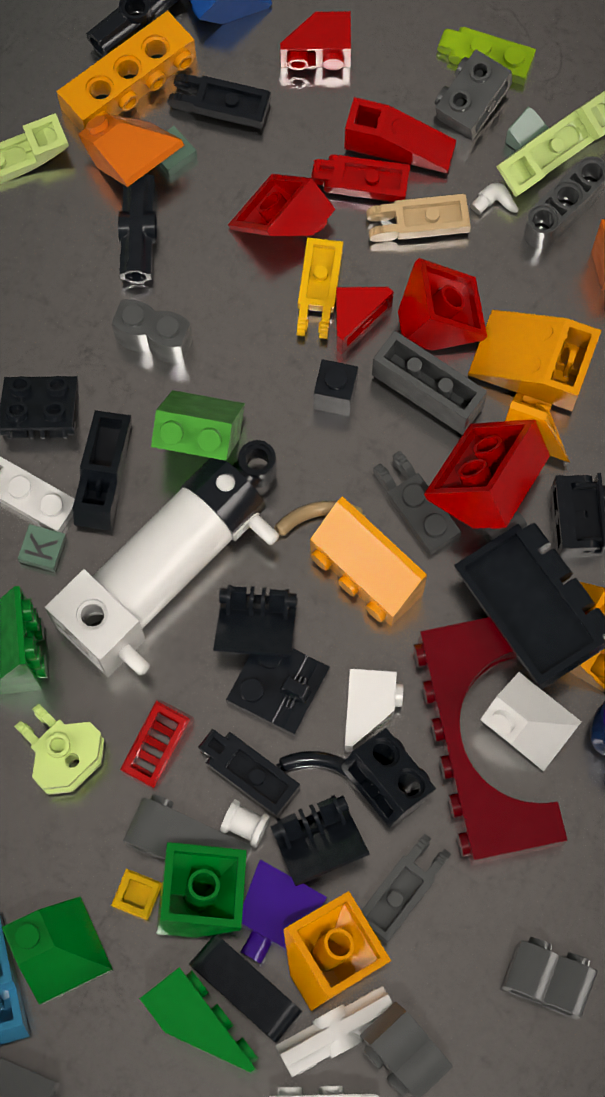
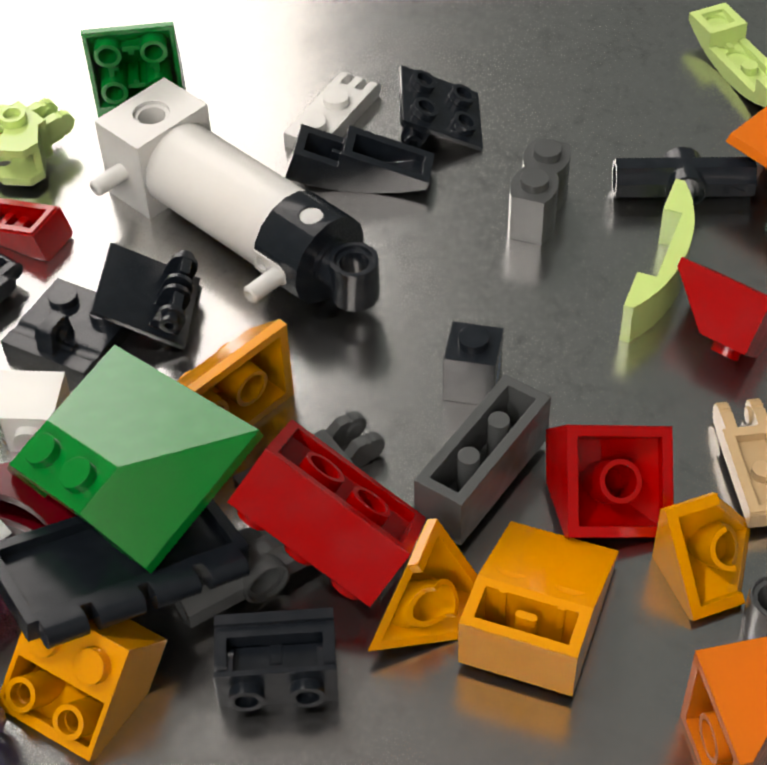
camera: 90 degrees right, 25 degrees down
sand green tile [18,524,67,572] -> none
bright green brick [151,390,245,461] -> none
tan piece [274,501,366,536] -> none
yellow hinge [297,237,343,339] -> none
red slope [336,287,394,354] -> none
none -> green slope [7,344,264,574]
none -> yellowish green slope [619,179,695,342]
none -> light orange slope [652,492,751,621]

